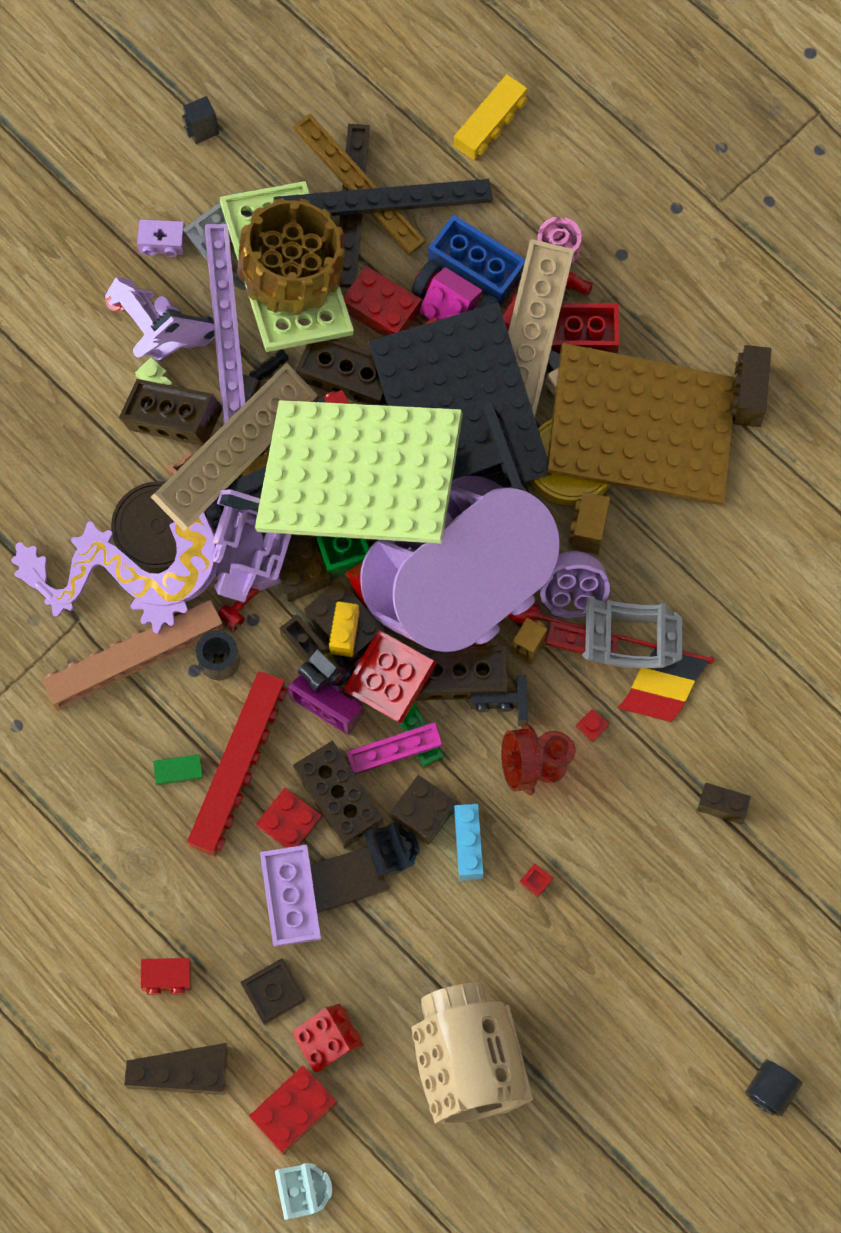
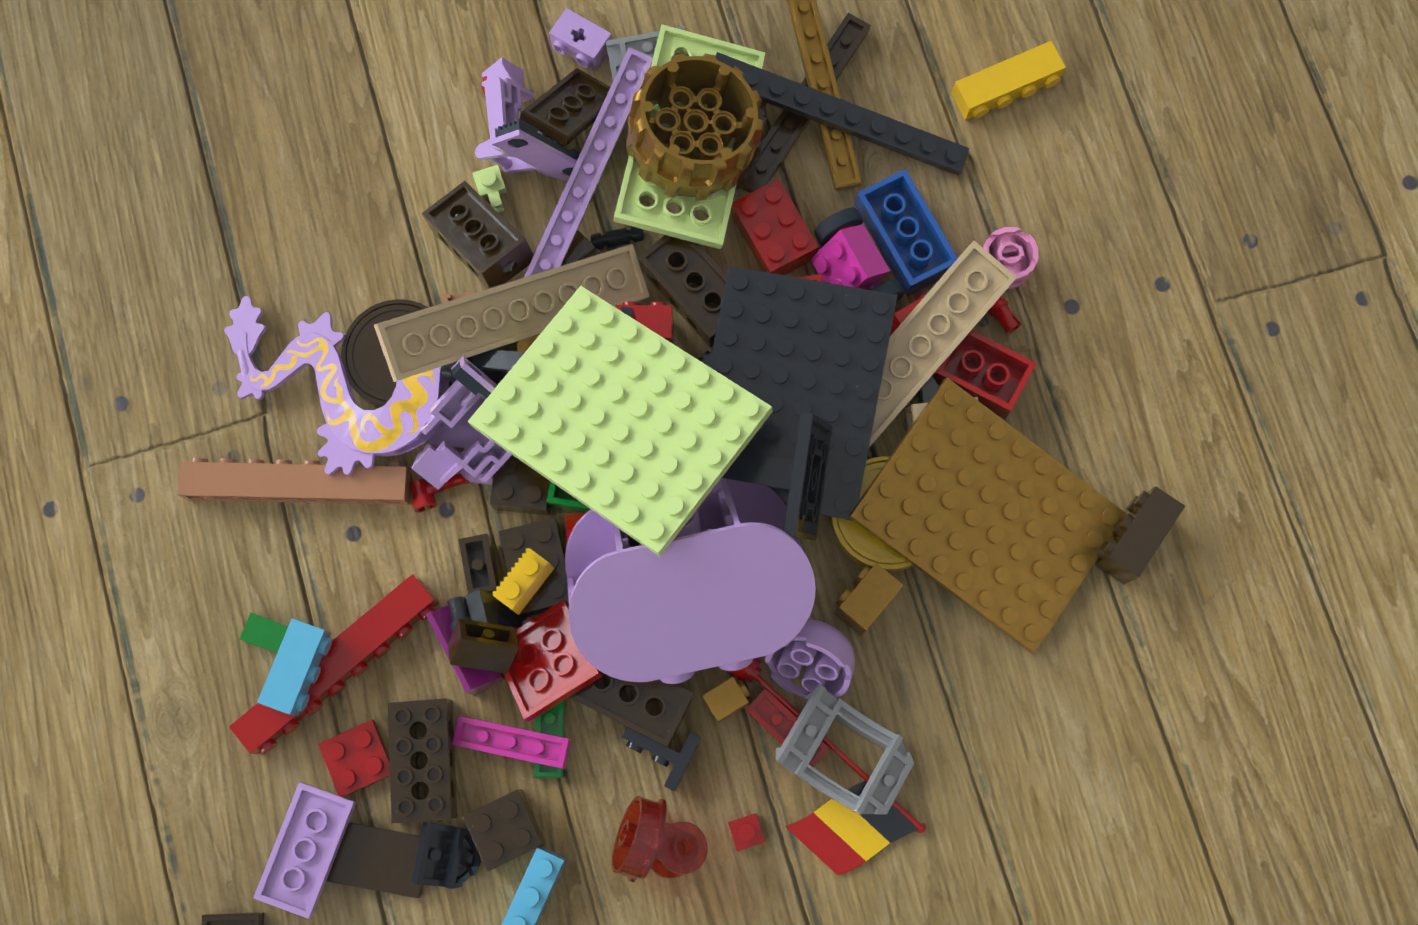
camera: 30 degrees right, 5 degrees up
red brick [141,958,191,995] -> none
black piece [195,630,240,681] -> none
none -> medium azure brick [257,618,332,716]
none -> dark brown brick [448,618,519,674]
none -> dark brown tile [519,68,610,146]

